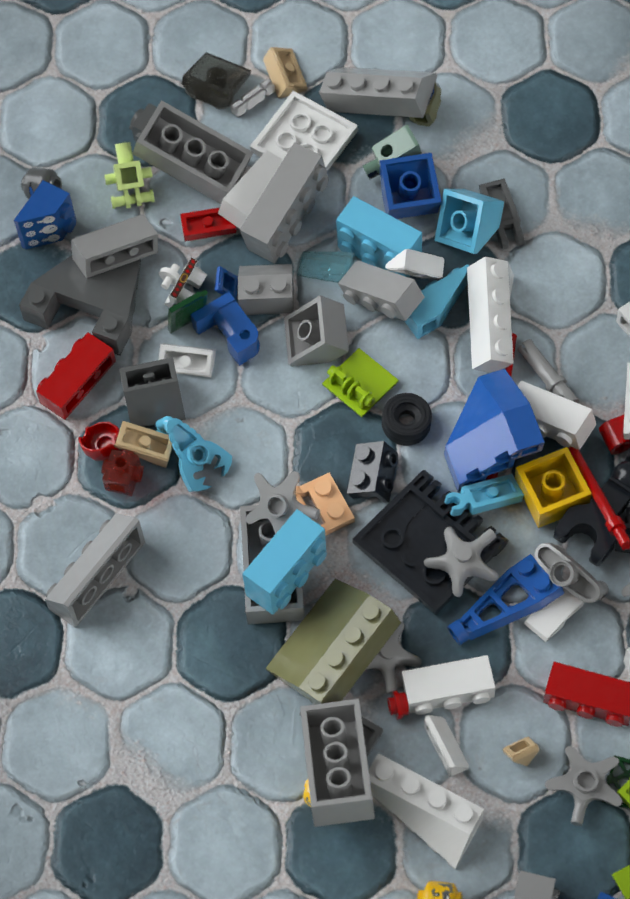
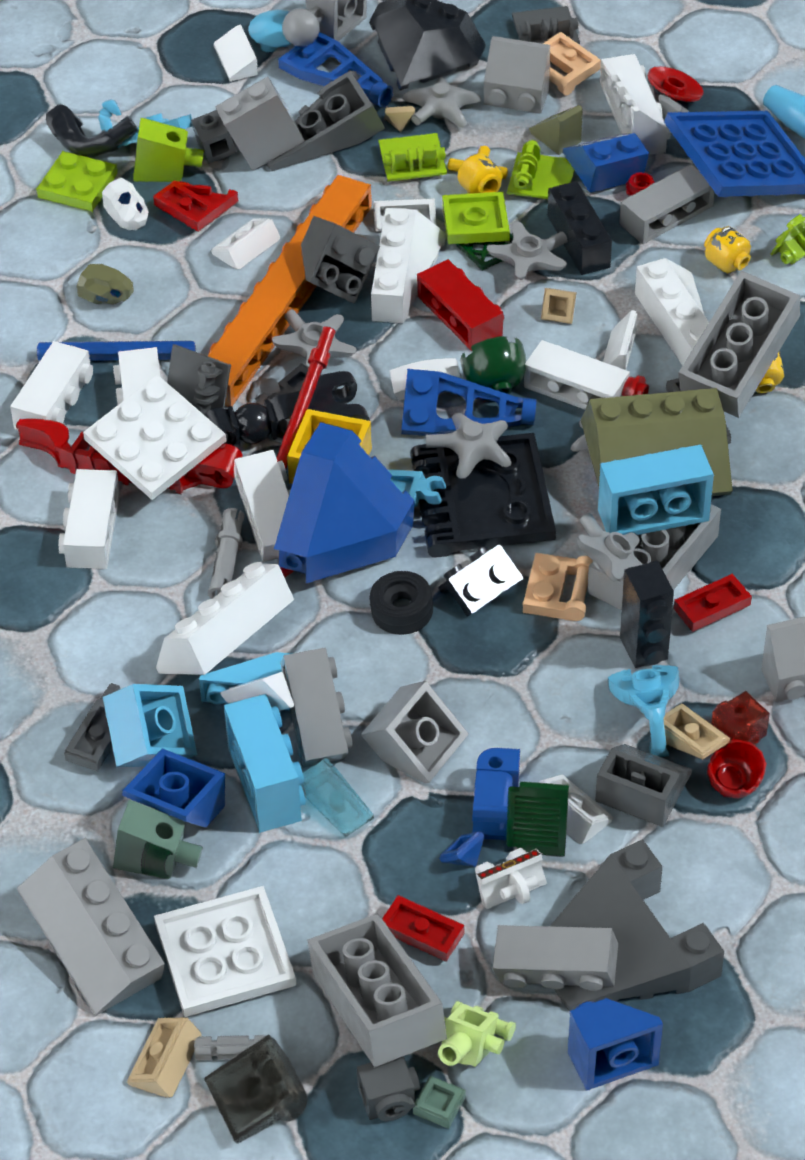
camera: 145 degrees left, 15 degrees down
dark grey head [21,167,62,199] -> none
red brick [36,332,116,420] -> none
white brick [218,150,283,229] -> none
light grey slope [238,264,294,315] -> none
light grey brick [240,142,329,264] -> none
lime hinge [322,348,399,417] -> none
light grey connector [535,543,609,603] -> none
none -> sand green tile [413,1075,466,1129]
none -> dark green cylinder [460,336,527,394]
none -> black brick [547,181,612,275]
none -> black brick [620,560,674,668]
none -> red plate [673,573,752,632]

